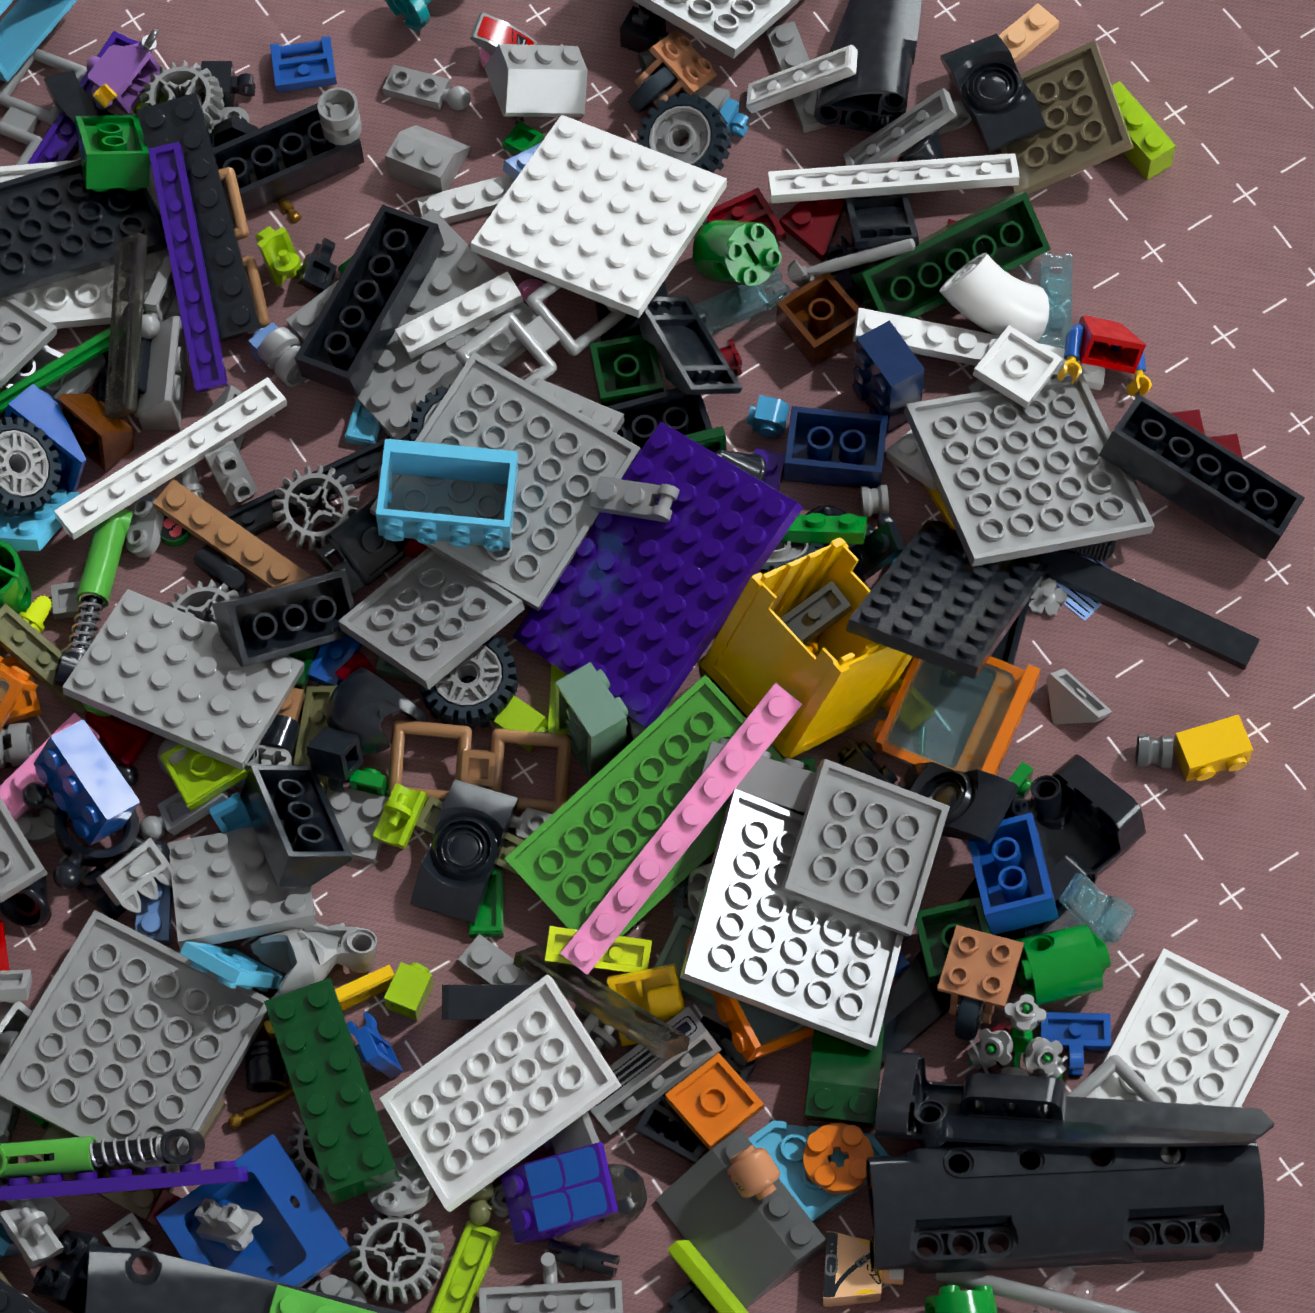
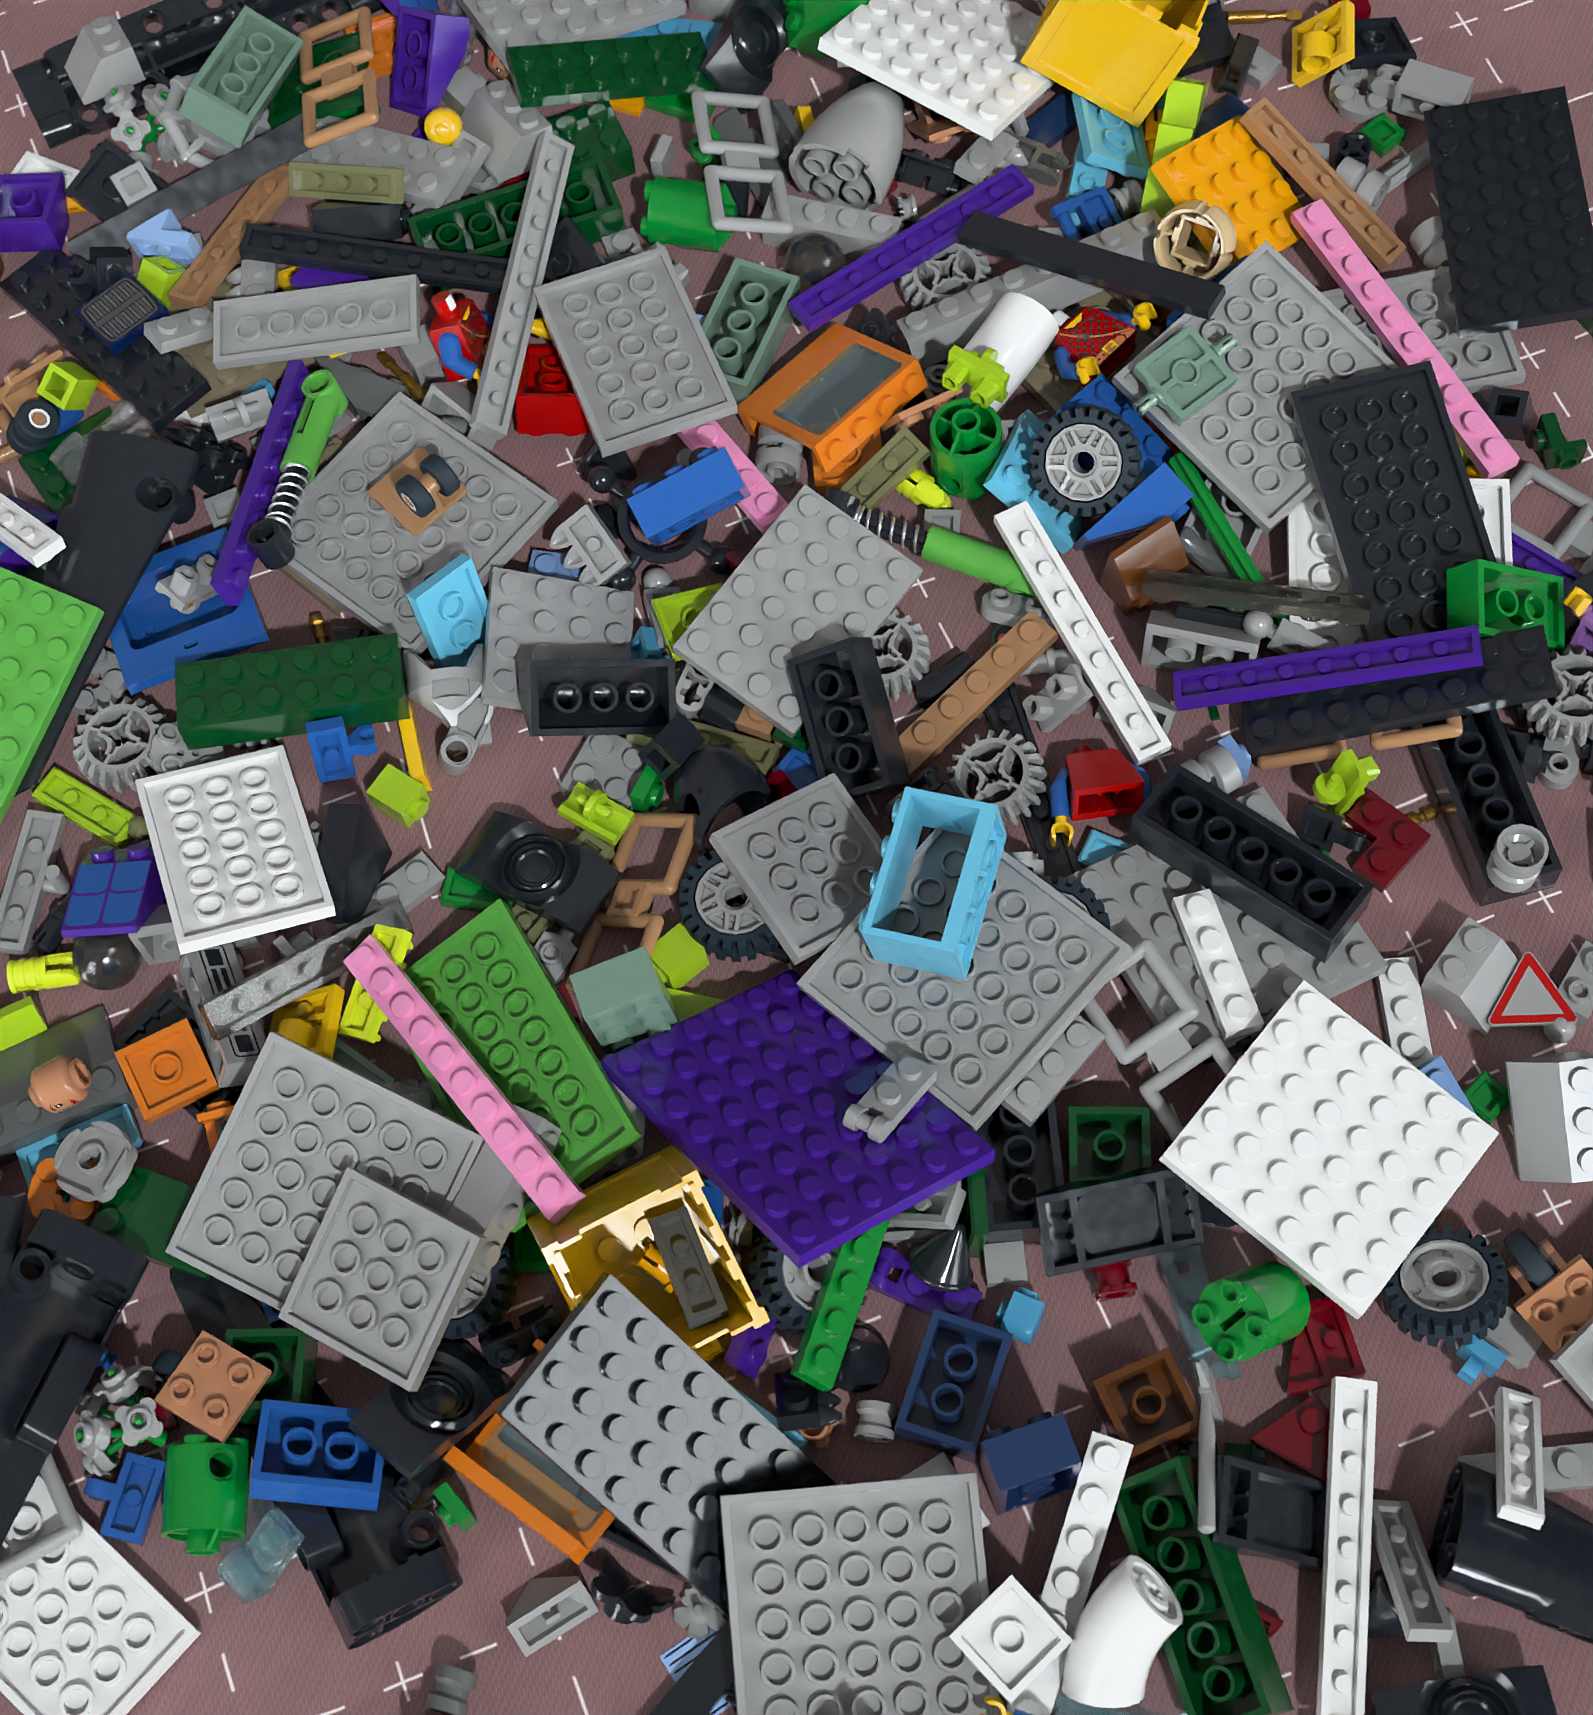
camera: 105 degrees right, 0 degrees up
none -> neon yellow hinge [7,952,80,994]
none -> light grey plate [54,1121,138,1203]
none -> medium nougat plate [368,447,467,536]
none -> black animal [590,1555,676,1624]
none -> light grey tile [983,1241,1028,1287]
none -> red torso [1049,744,1153,847]
none -> dark red plate [1345,790,1431,893]
none -> piece [1488,952,1578,1027]

